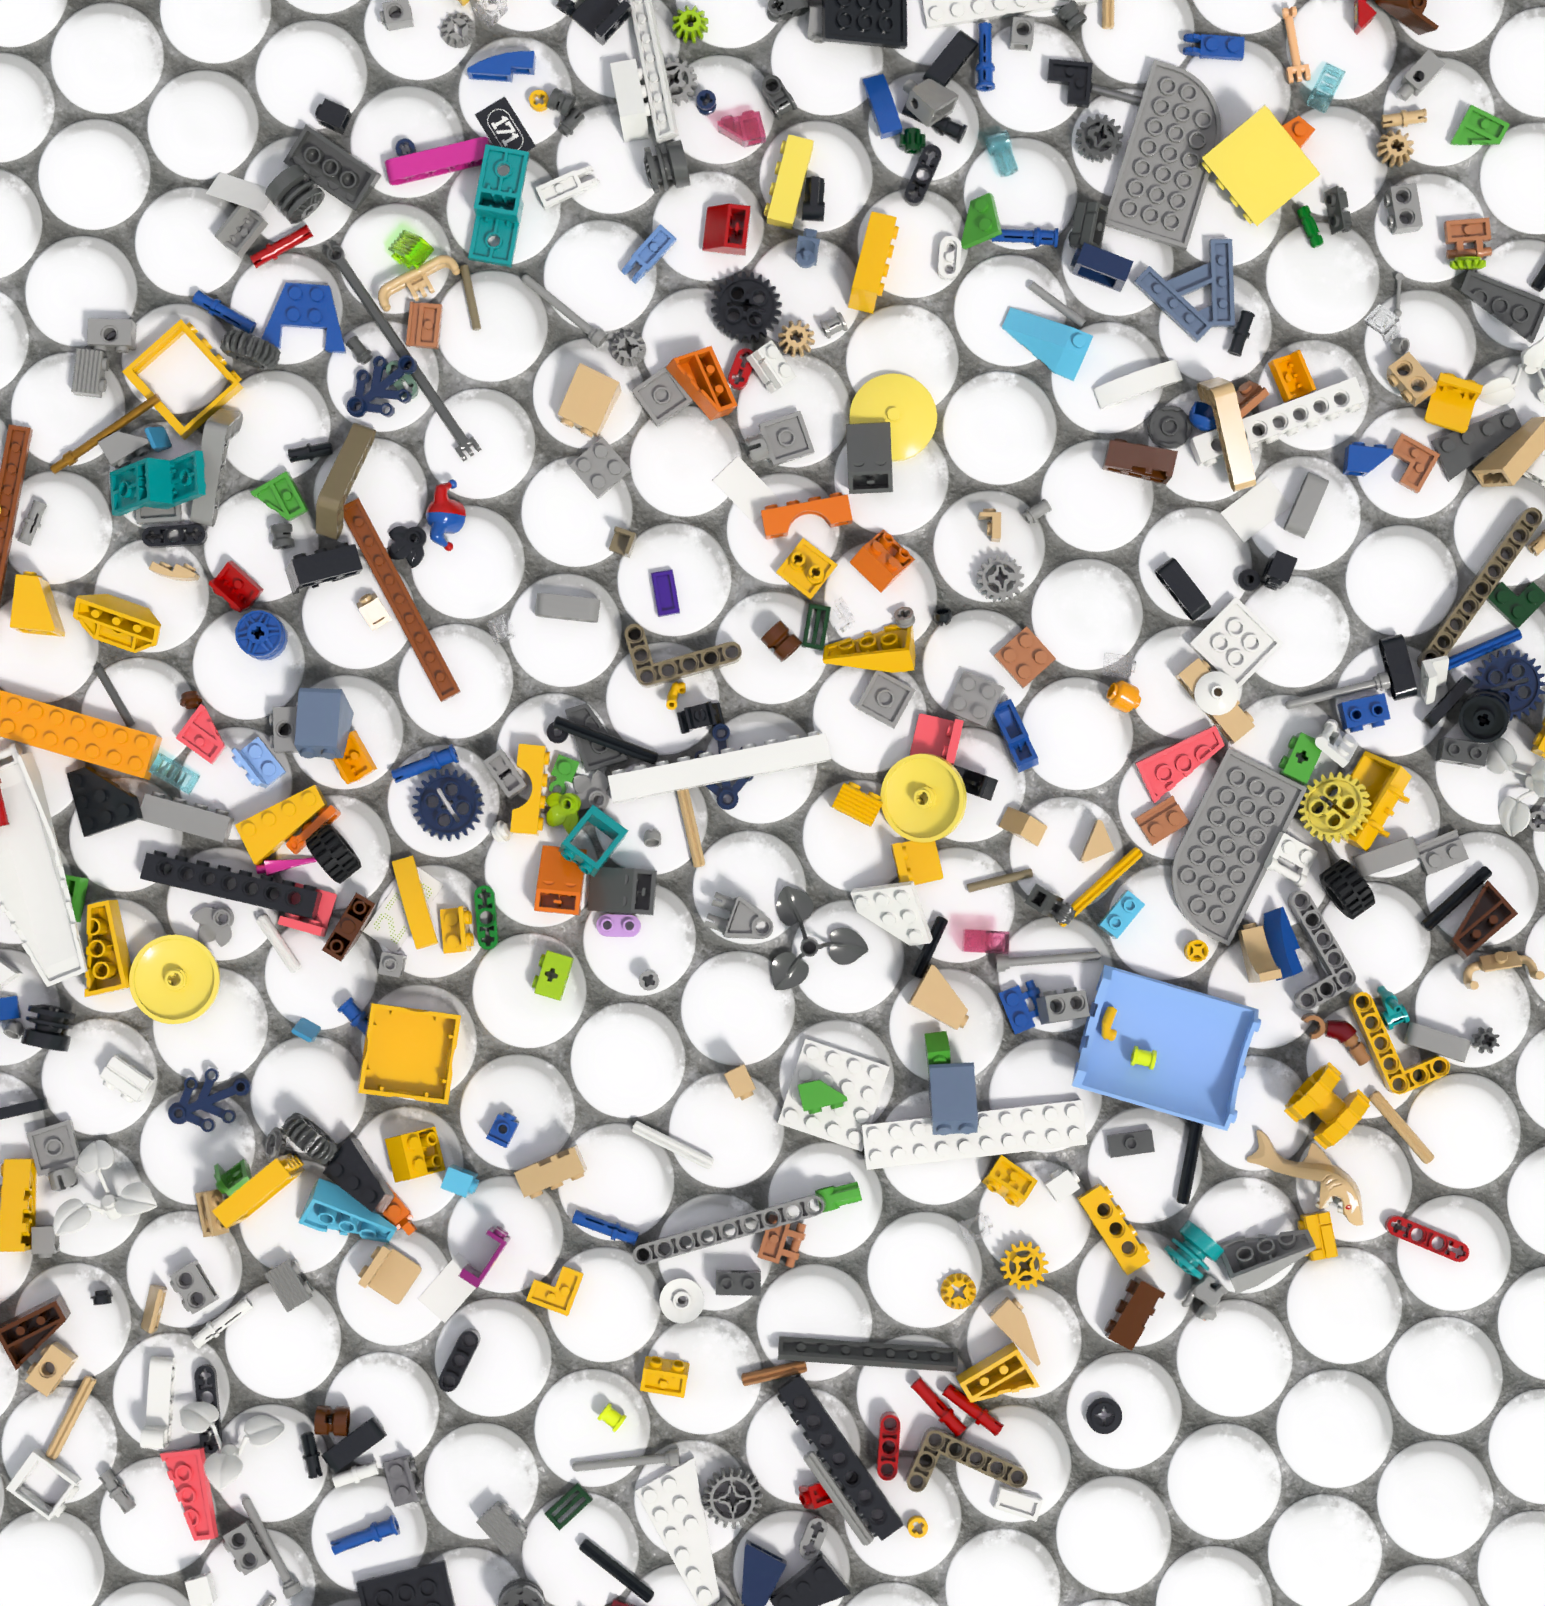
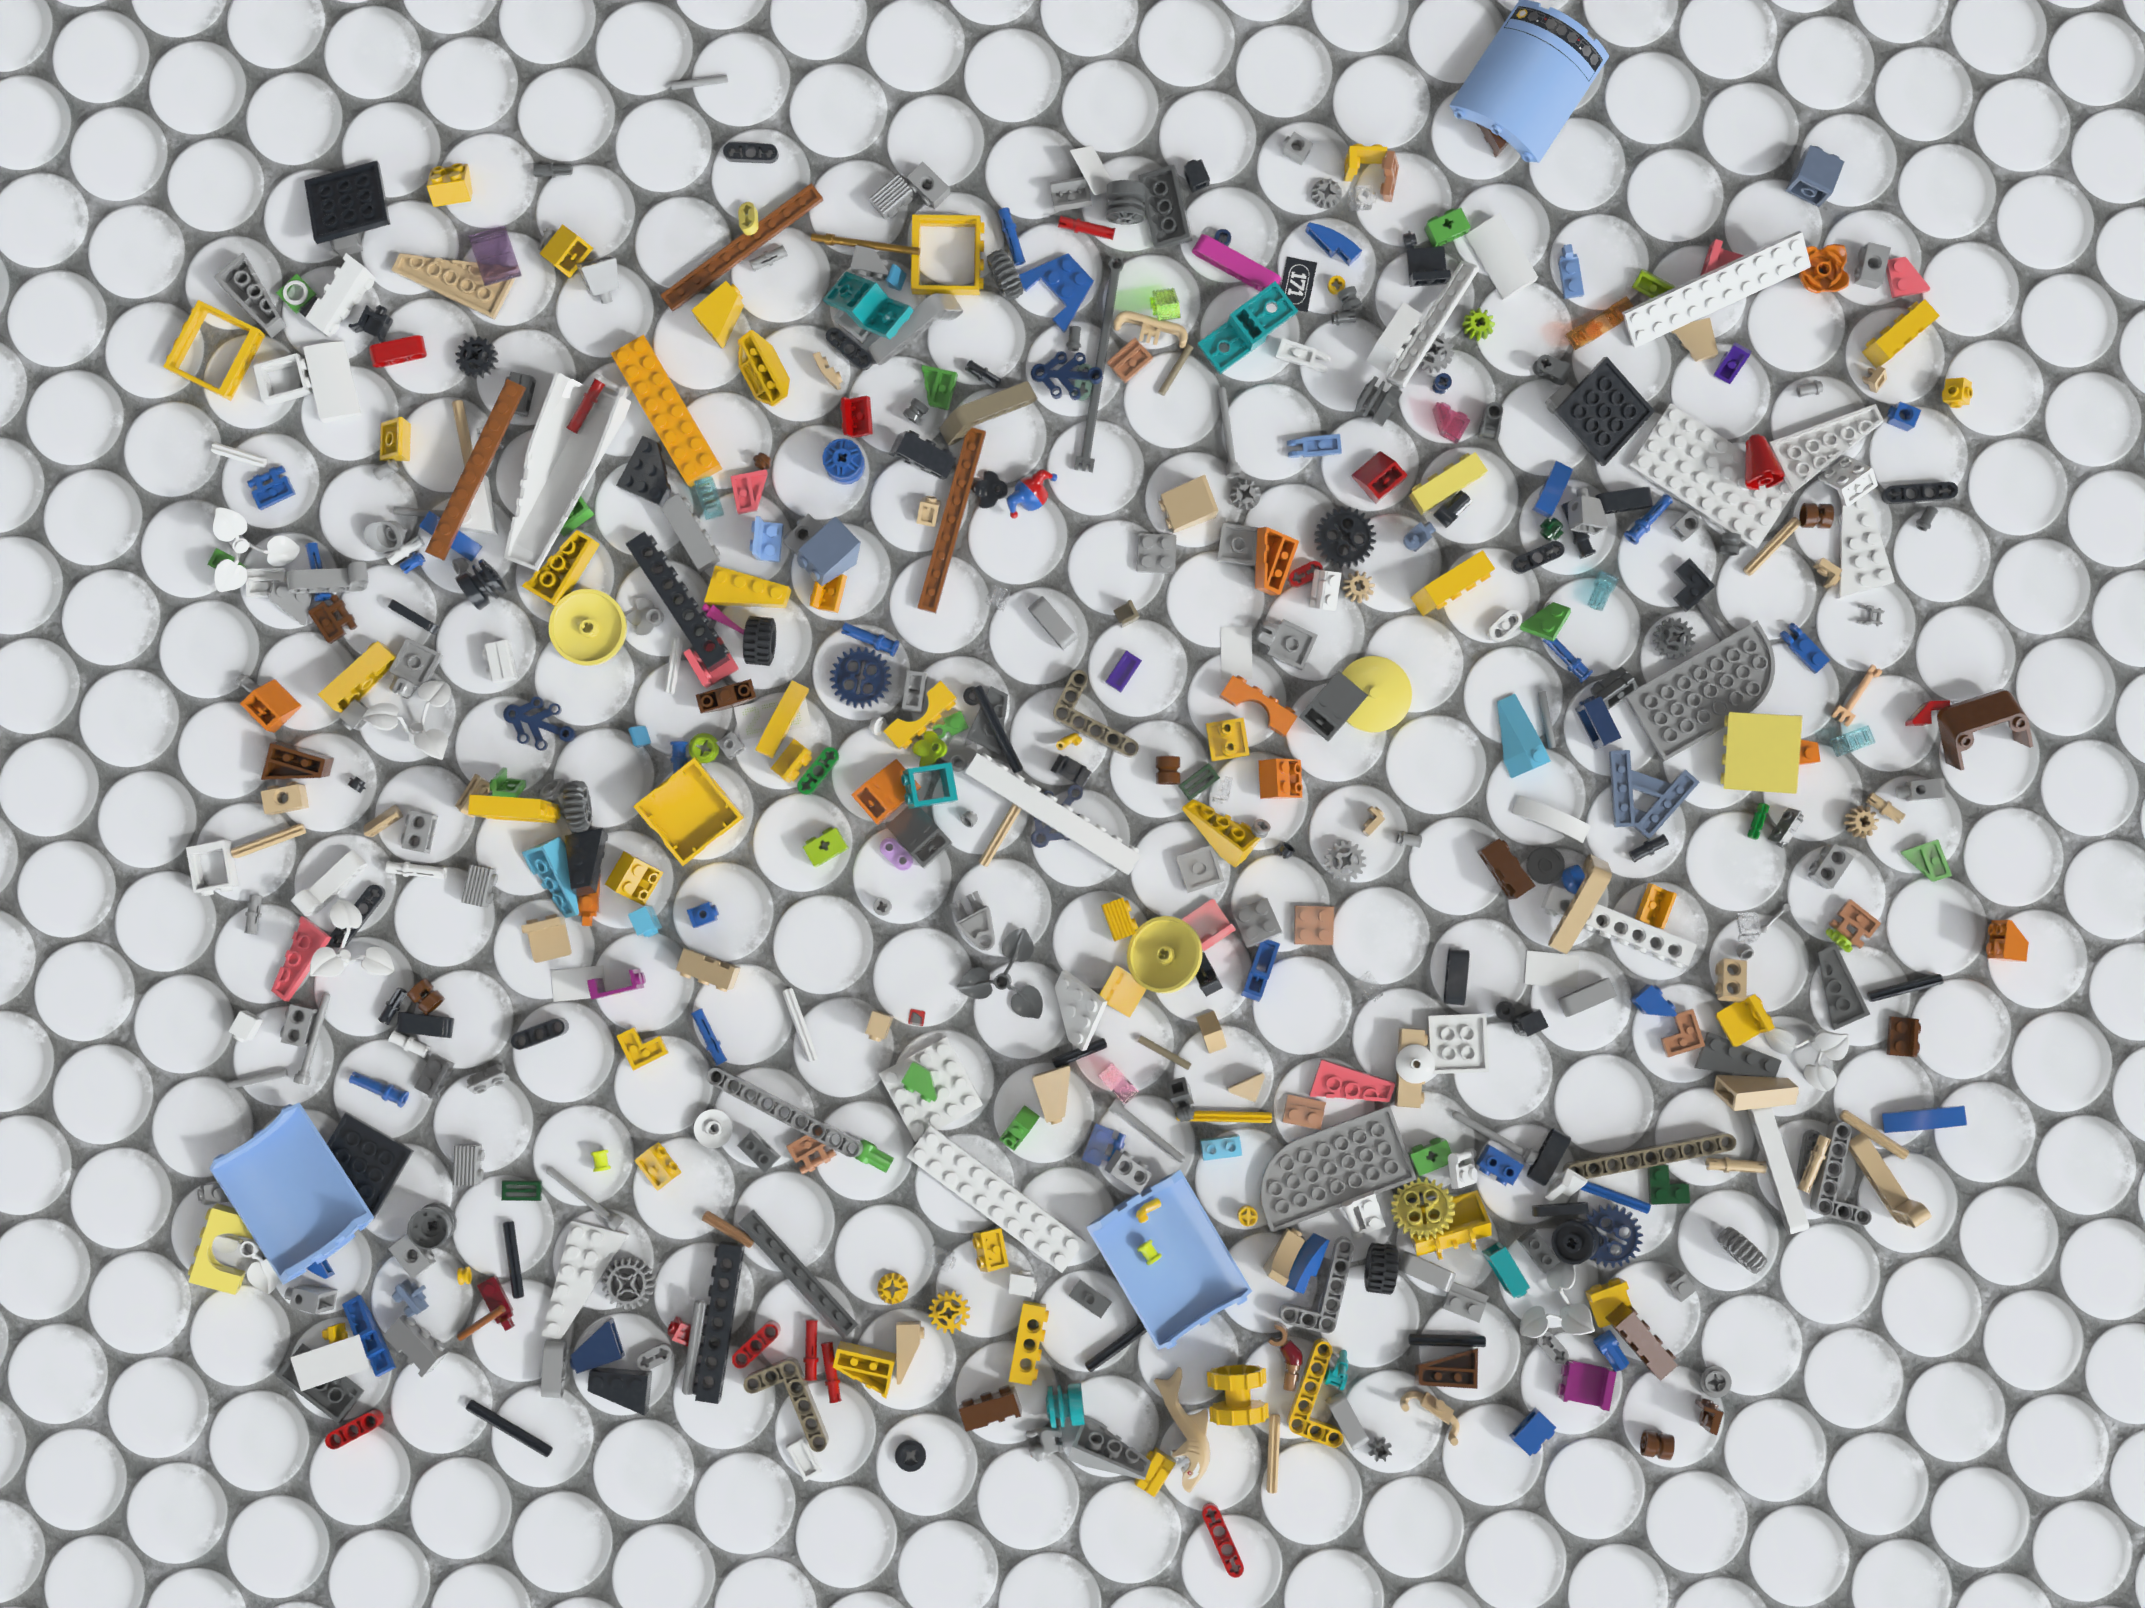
camera: 45 degrees right, 0 degrees up
dark grey bar [95,667,135,728] -> none
orange hinge [286,805,341,855] -> none
light grey bush [820,312,848,339] -> none
yellow bush [907,1515,928,1538] -> none
sand blue slope [928,1062,978,1135] -> none
light orange head [1107,680,1141,713] -> none
nougat plate [1236,380,1269,418] -> none
none -> light grey hinge [467,1064,510,1094]
none -> lime gear [689,733,719,763]
none -> sticker [908,1009,926,1026]
none -> teal window [1482,1242,1530,1298]

